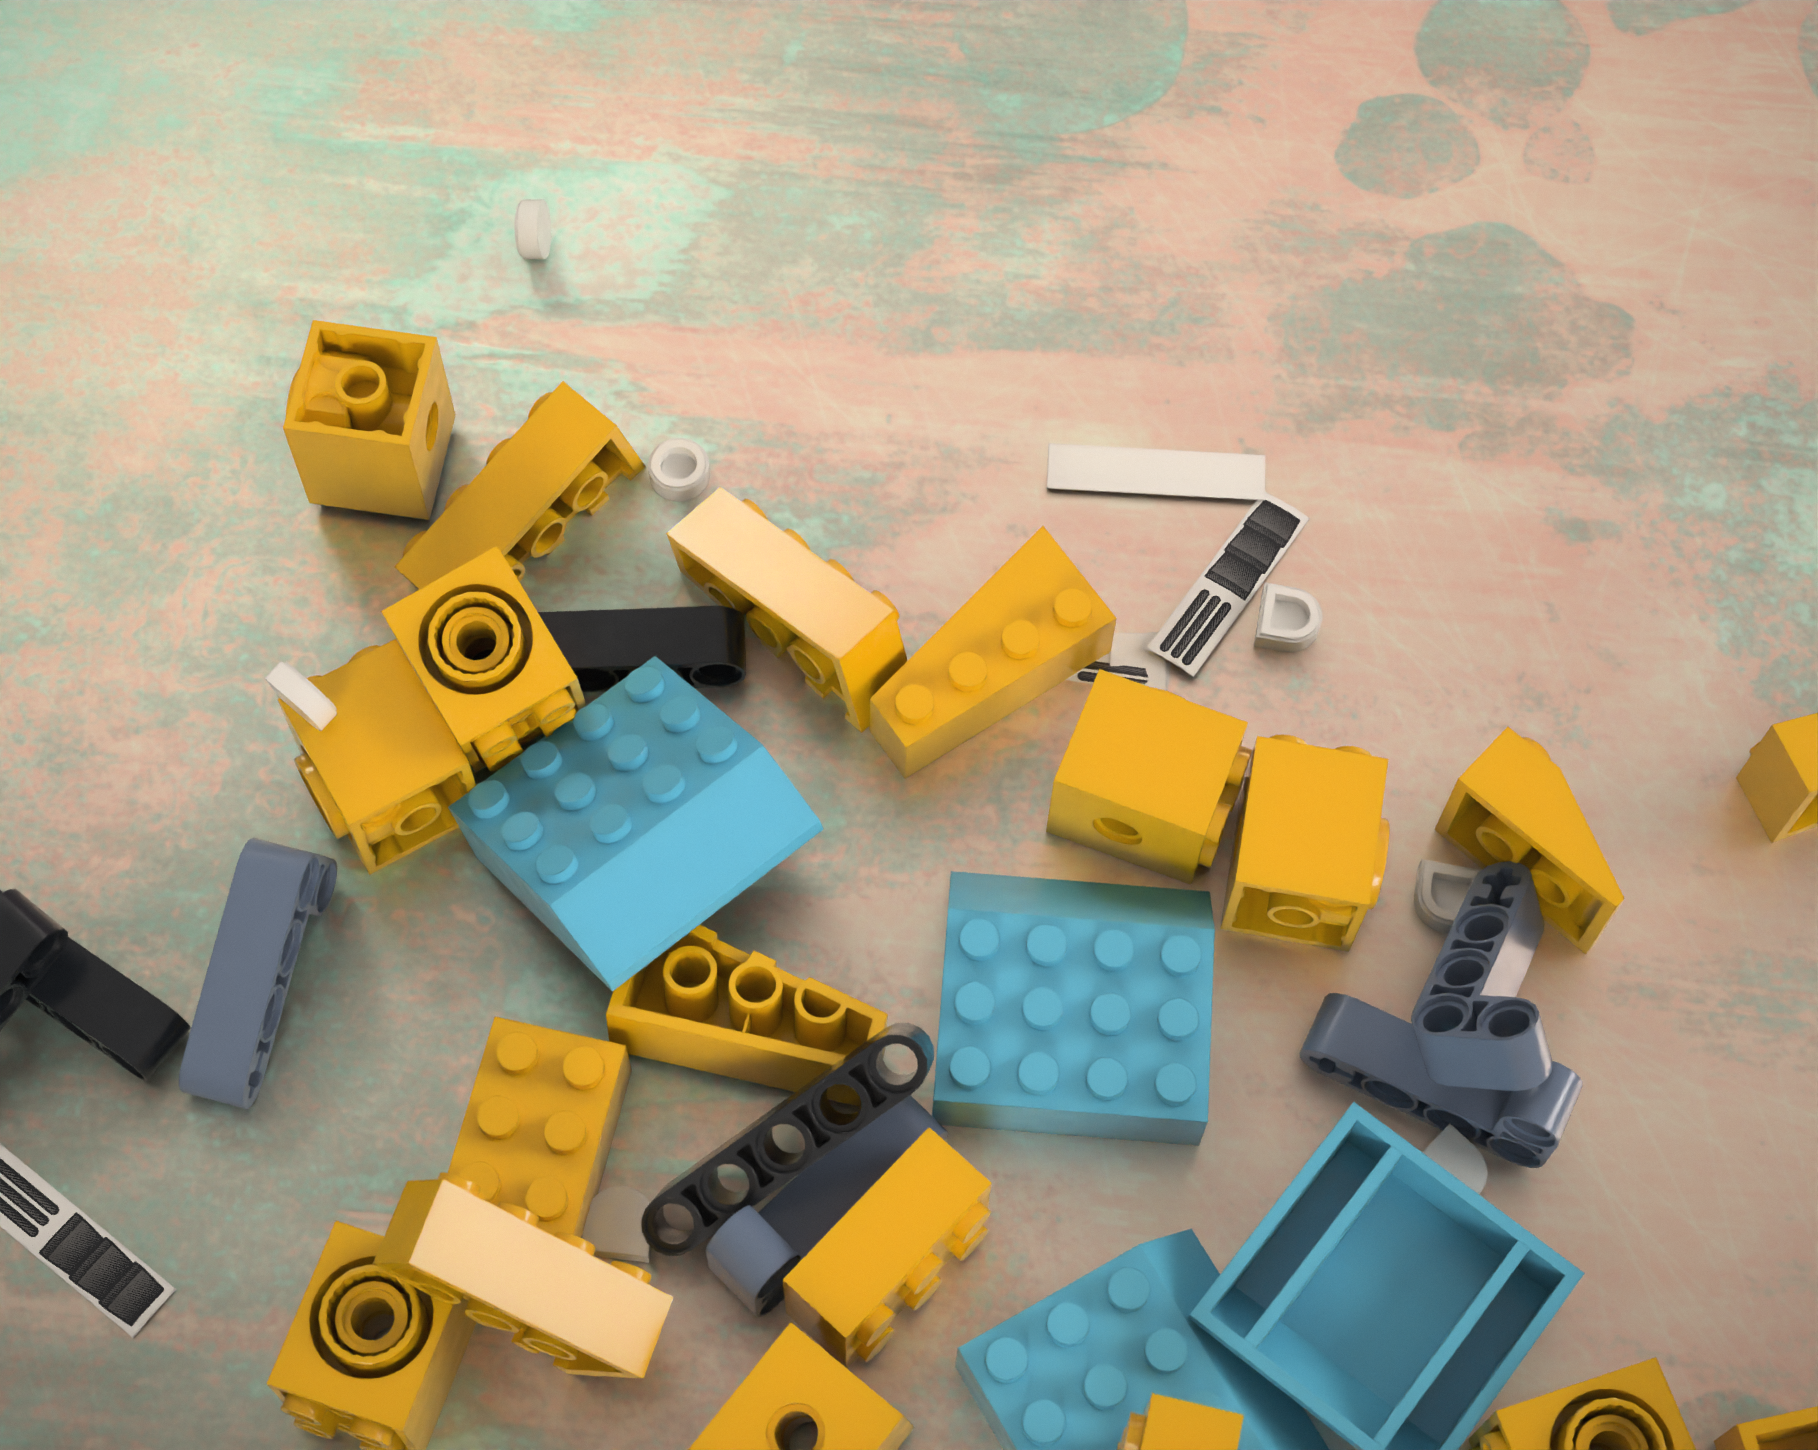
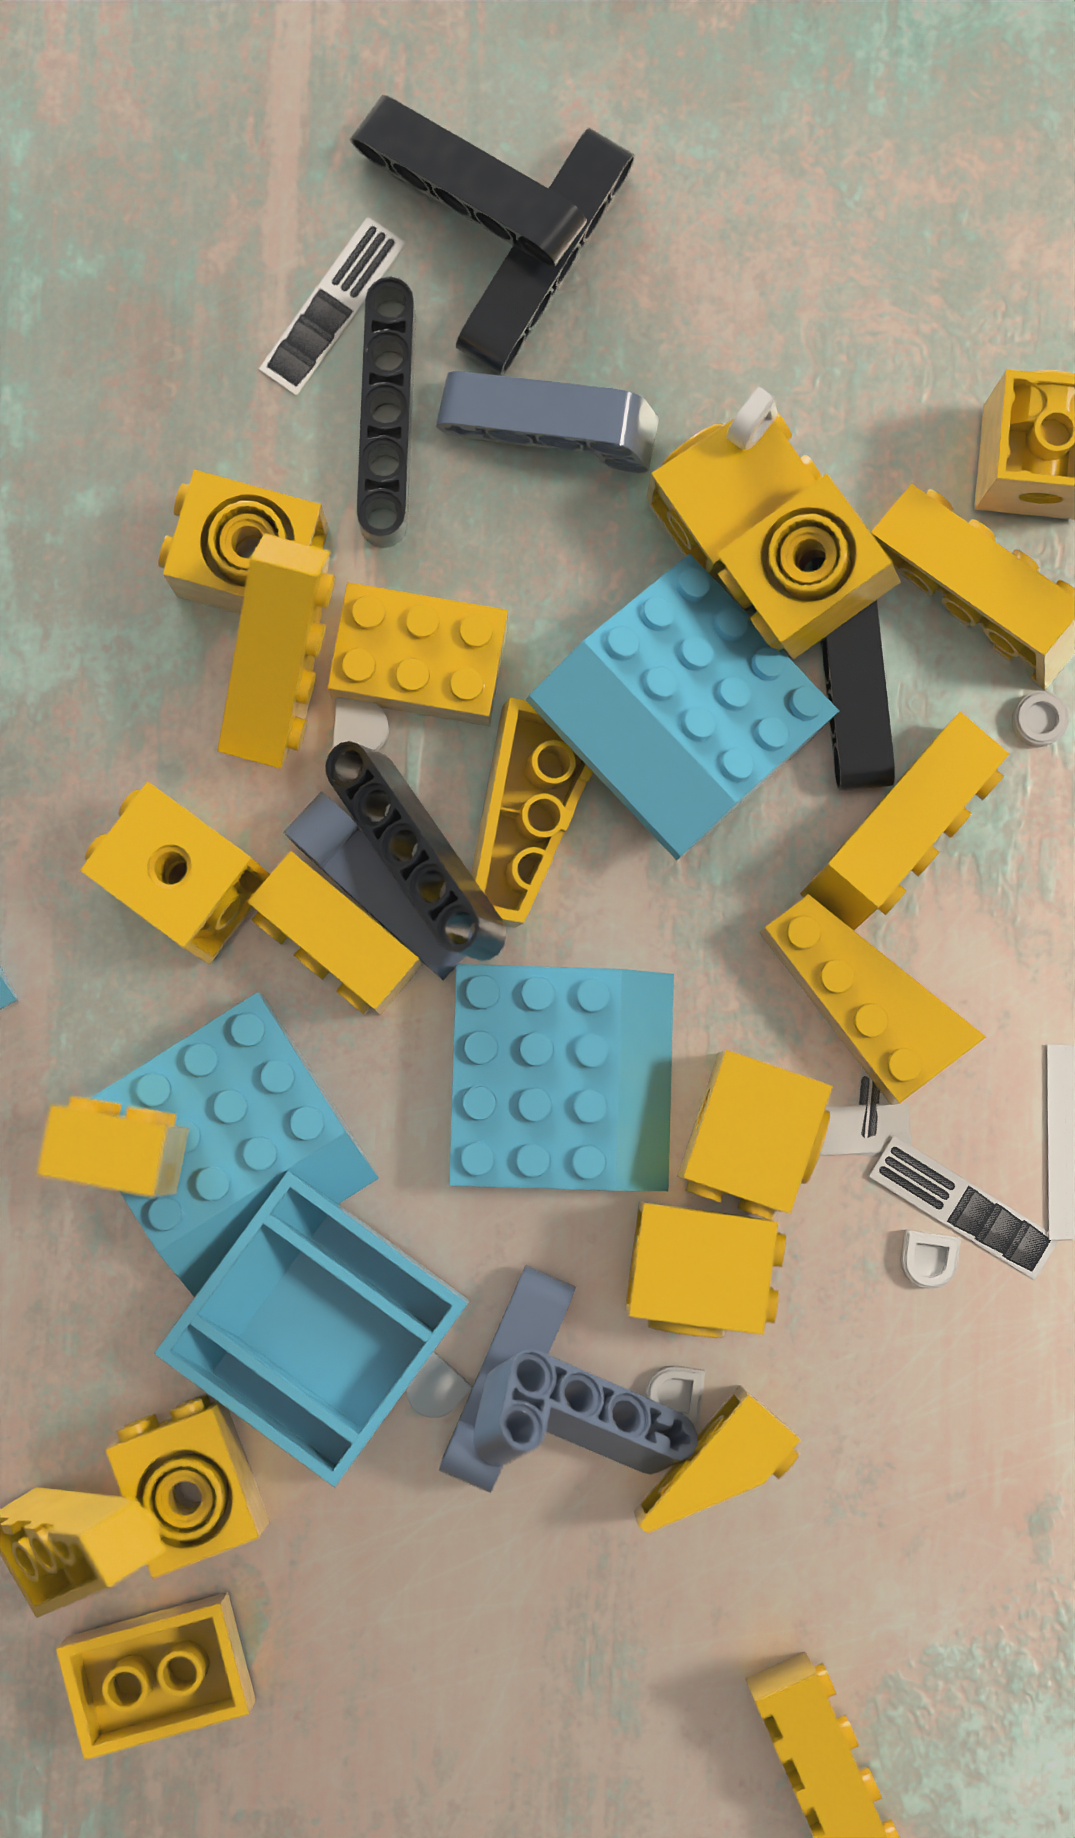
camera: 85 degrees right, 20 degrees up
none -> black beam [357,276,416,548]

